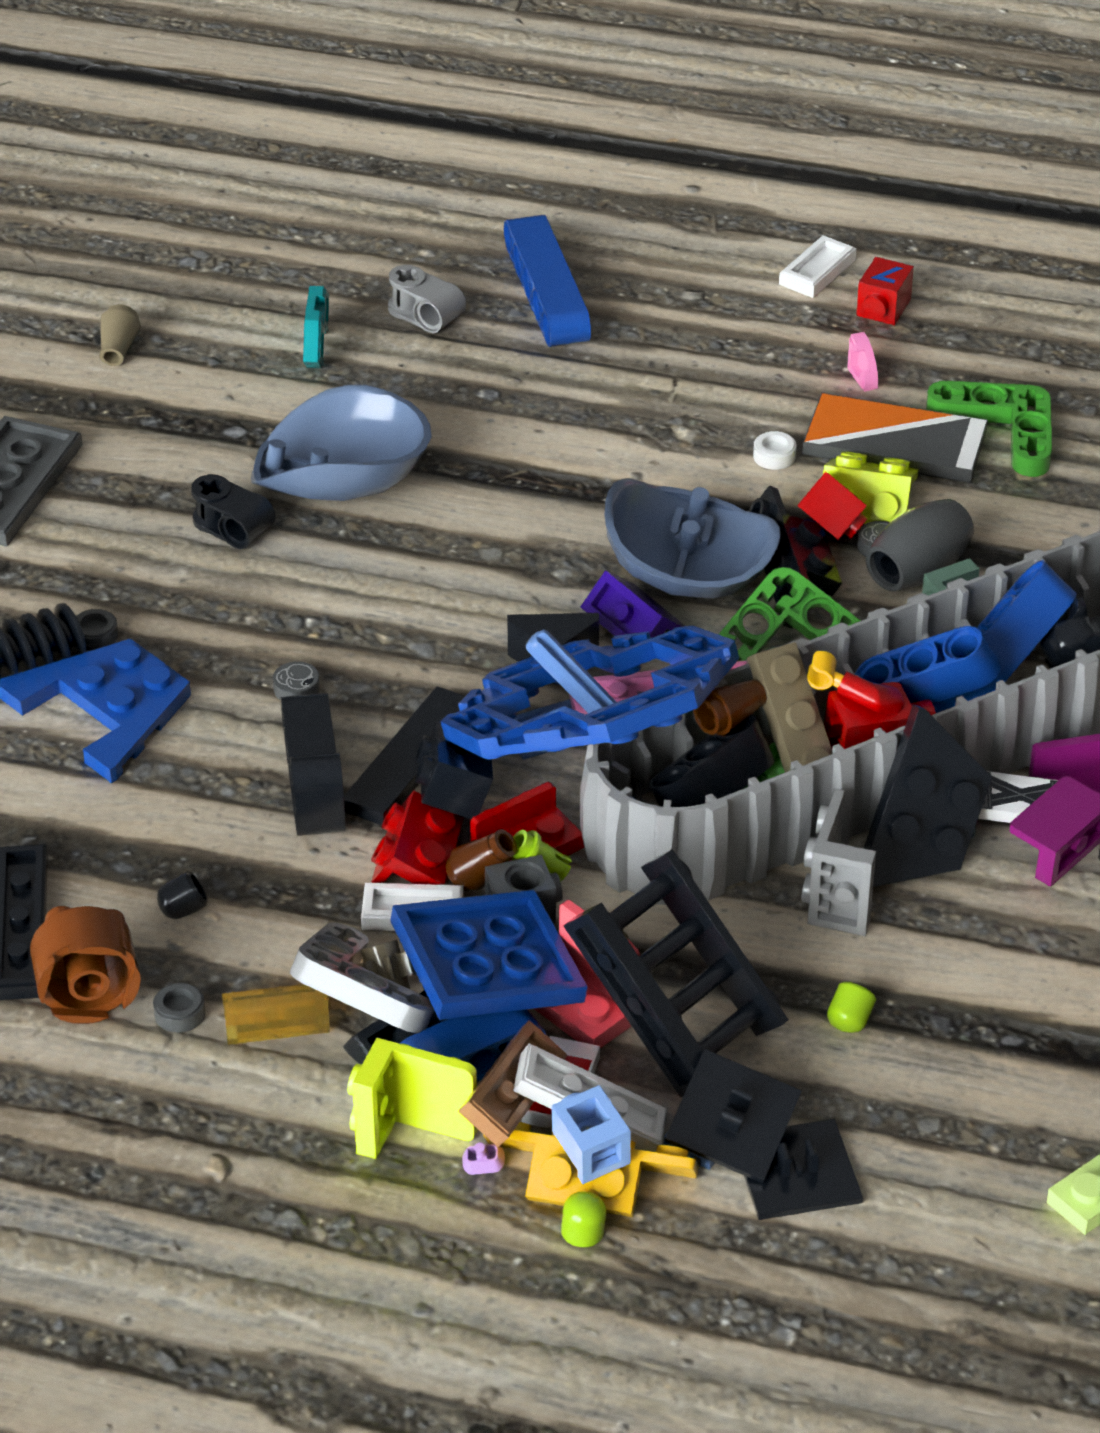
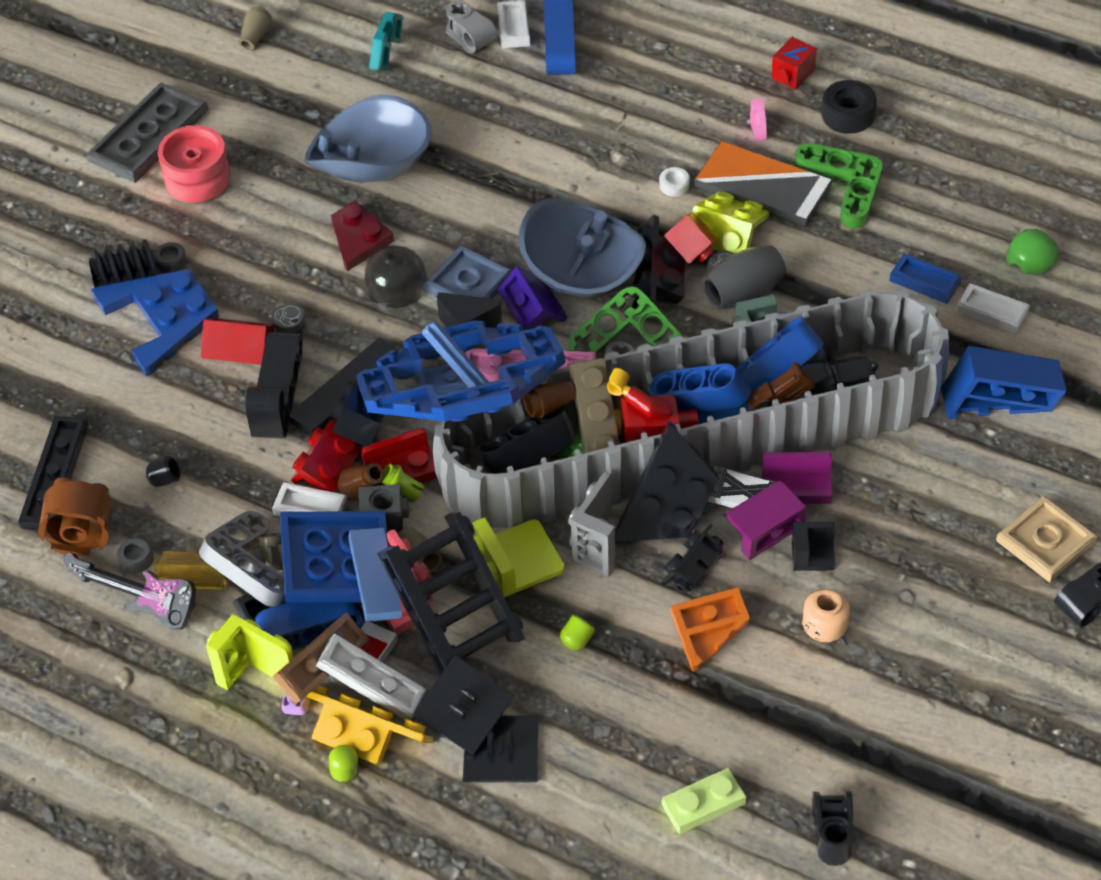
camera: 15 degrees right, 10 degrees up
black piece [191,474,276,549] -> none
light blue brick [552,1085,631,1184] -> none
white tile [779,235,857,298] -> none
none -> piece [63,553,196,630]
none -> coral wheel [158,125,231,203]
none -> panel [201,318,274,365]
none -> dark red wing [331,200,394,271]
none -> medium blue tile [348,528,402,622]
none -> clear smoke cylinder [364,245,427,308]
none -> sand blue tile [424,245,512,299]
none -> neon yellow bracket [472,517,564,597]
none -> white tile [497,0,530,49]
none -> black hinge [661,523,724,594]
none -> orange wing [670,587,750,672]
none -> reddish brown piece [746,363,815,411]
none -> black tyre [821,80,877,134]

